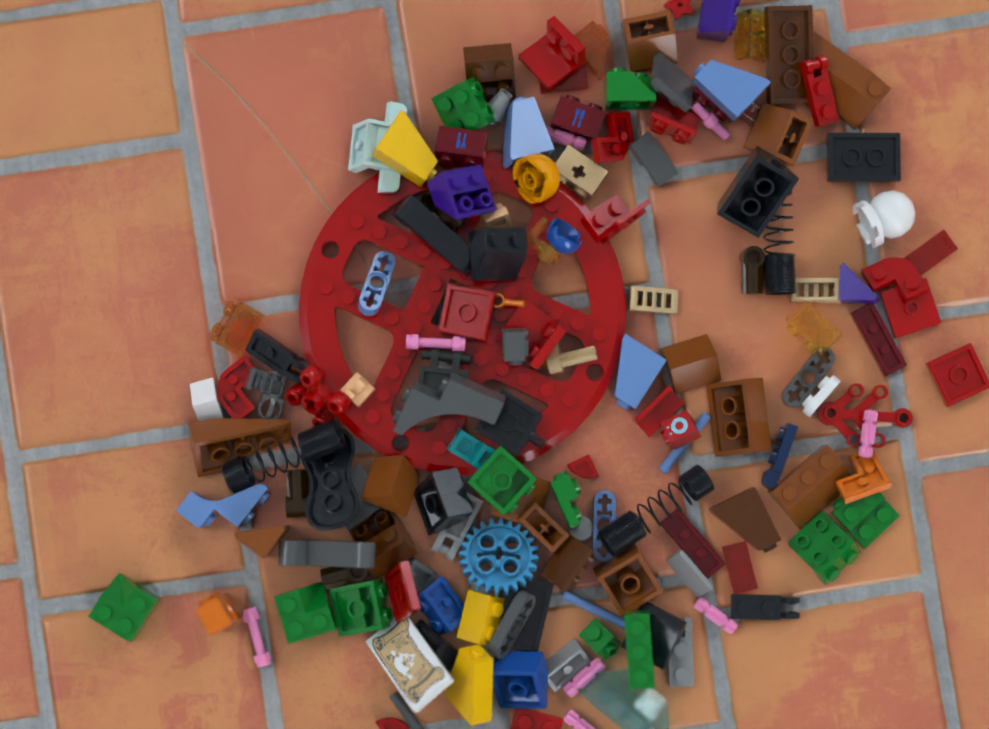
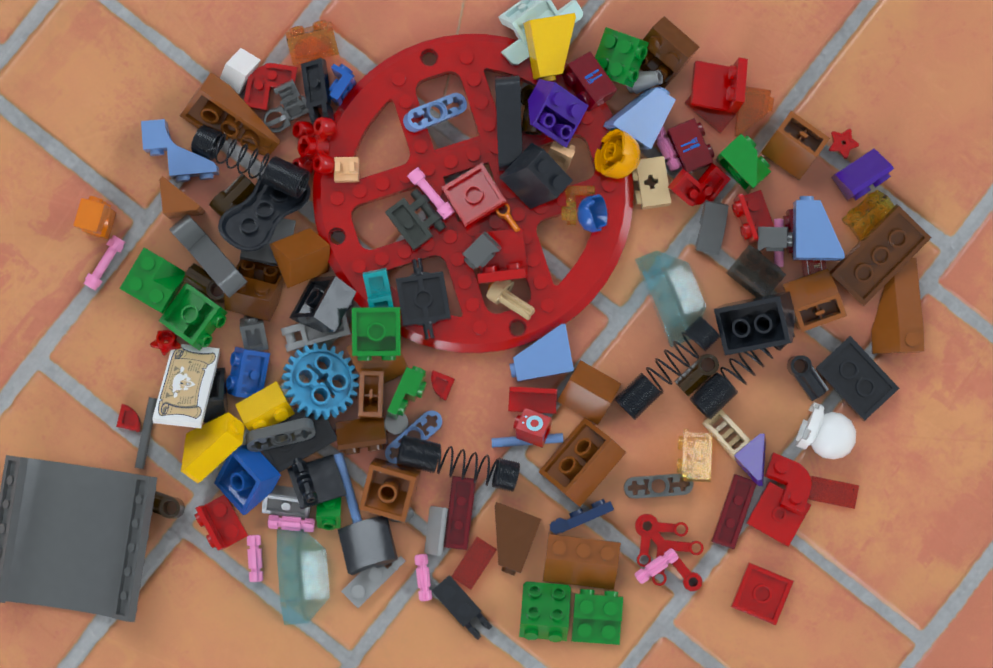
camera: 55 degrees right, 0 degrees up
green slope [88,573,161,642] -> none
red tile [384,561,421,622] -> none
dark grey arch [392,372,506,435] -> none
red bracket [580,193,651,243] -> none
green arch [624,610,655,690] -> none
tan slope [629,286,678,314] -> none
dark grey tile [651,51,693,112] -> none
red plate [800,55,840,127] -> none
white plate [801,375,841,418] -> none
orange tile [835,451,892,504] -> none
none -> red plate [150,330,181,356]
none -> black hinge [287,454,347,509]
none -> blue bracket [329,64,356,106]
none -> black piece [615,316,720,420]
none -> clear light blue wedge [635,251,707,347]
none -> clear smoke bracket [726,245,786,298]
none -> dark grey window [758,227,793,251]
none -> black piece [787,355,829,401]

